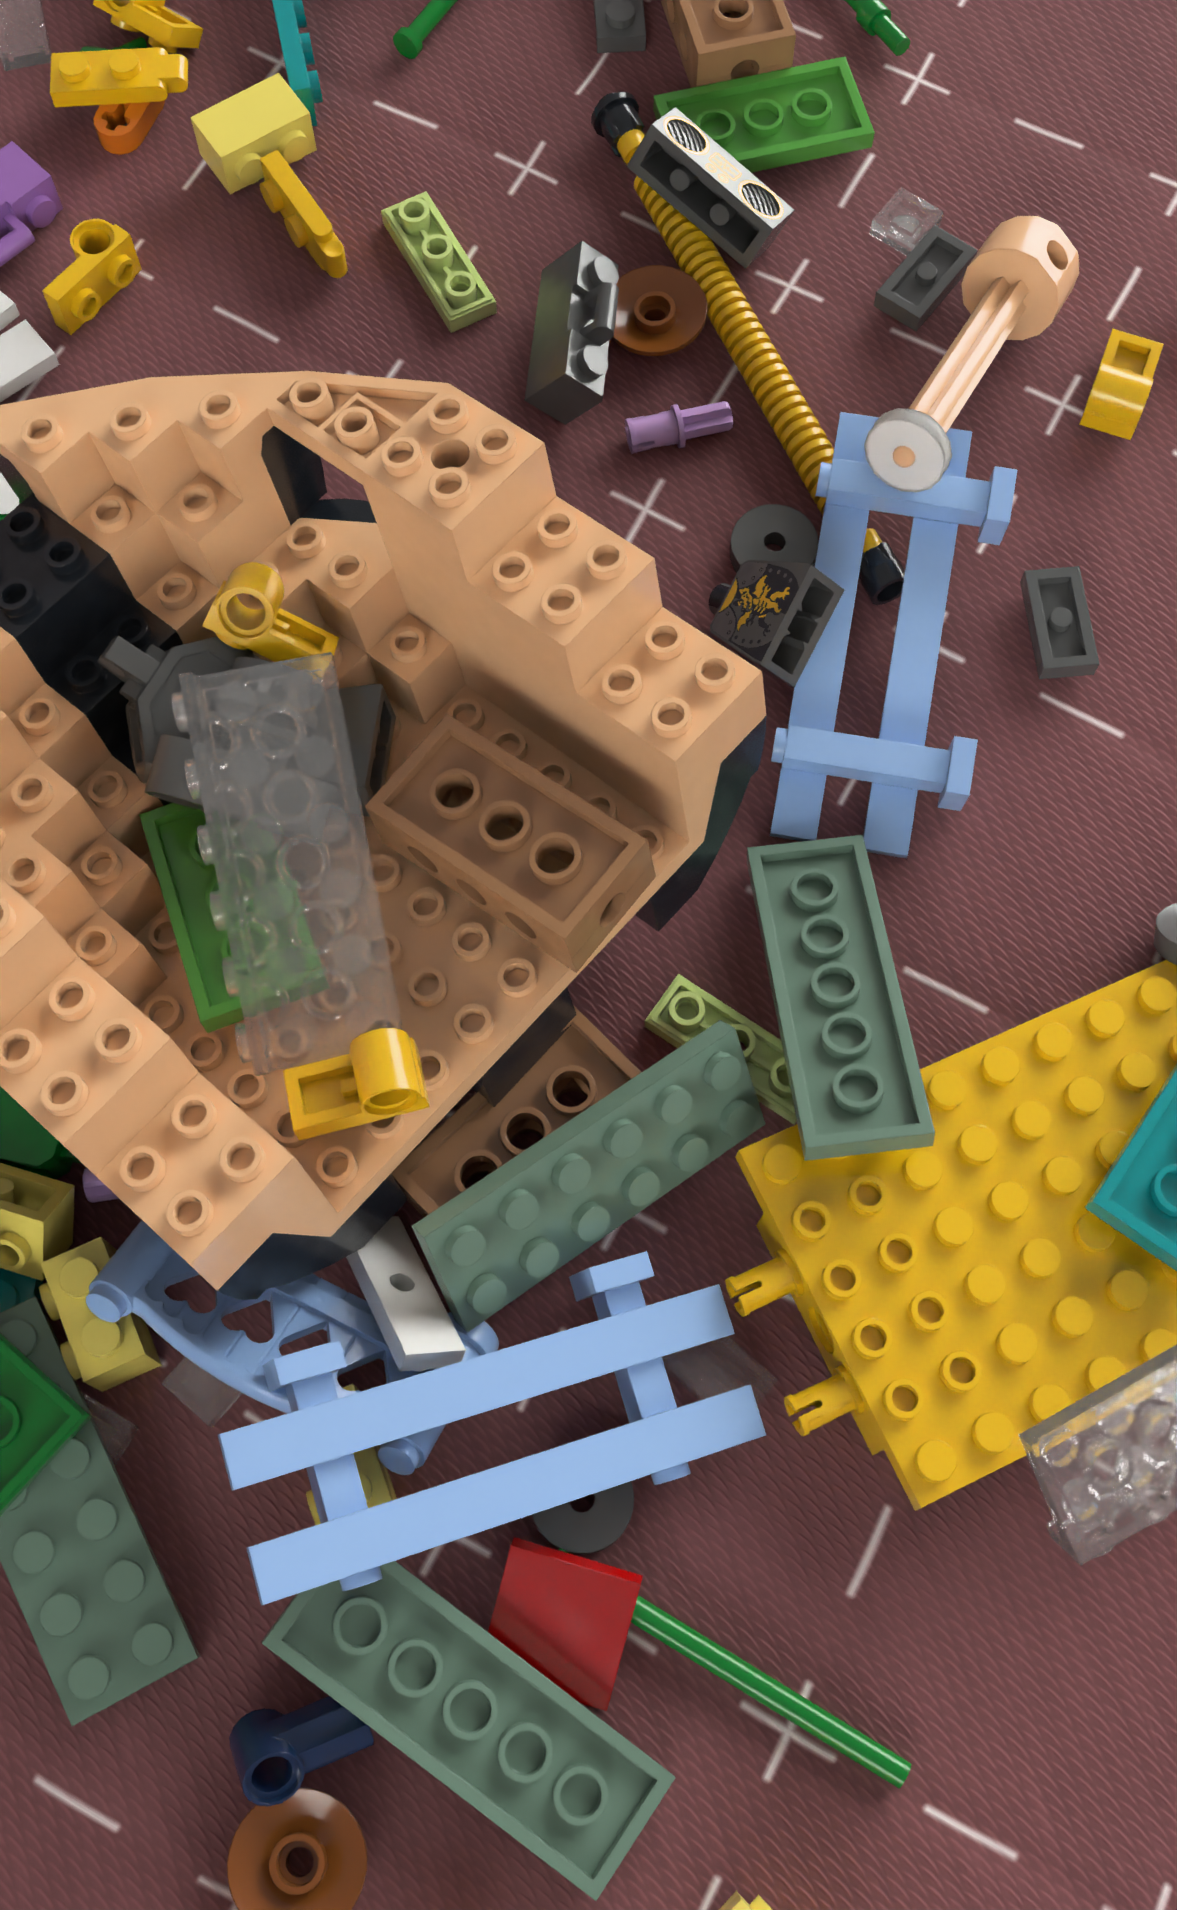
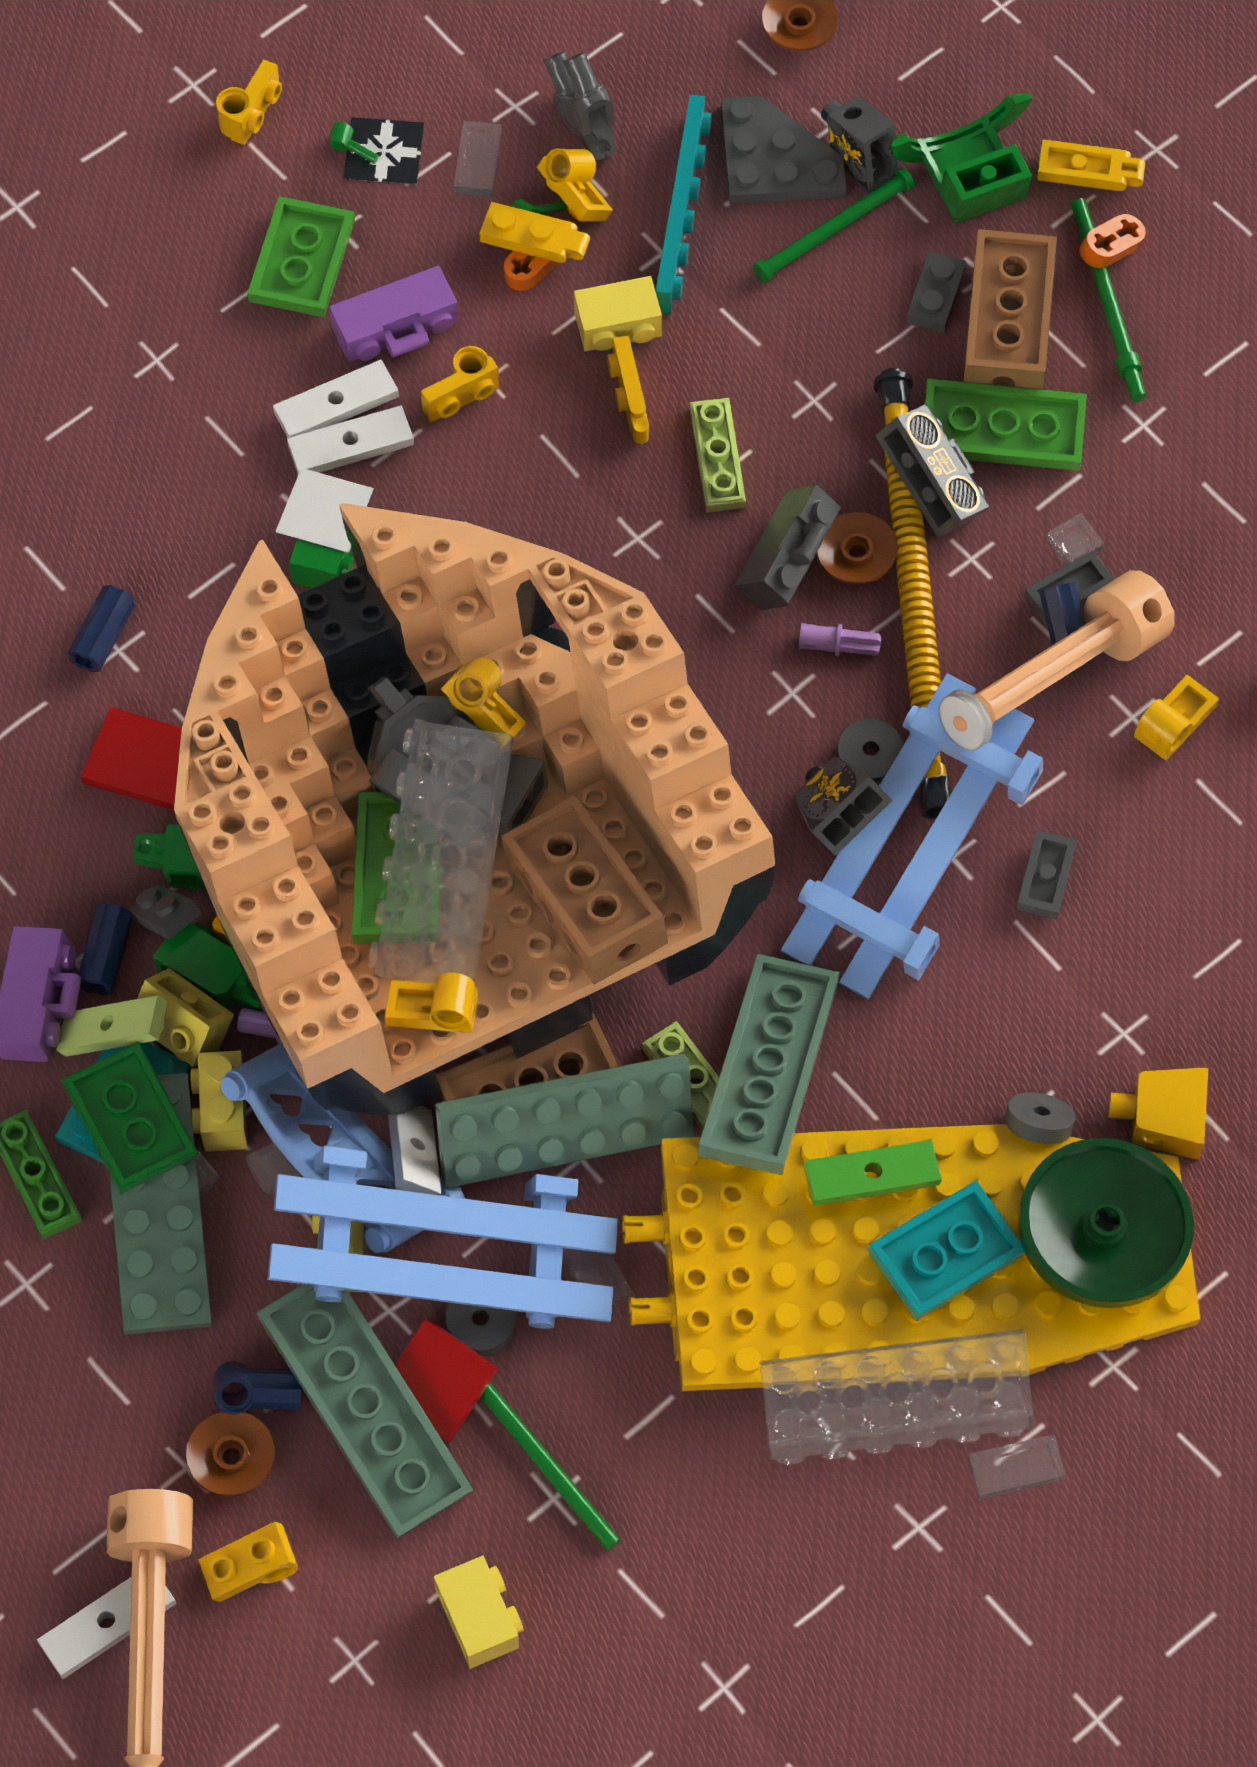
camera: 20 degrees right, 5 degrees down
none -> bright green tile [803,1140,942,1206]
none -> dark blue axle [1039,582,1094,664]

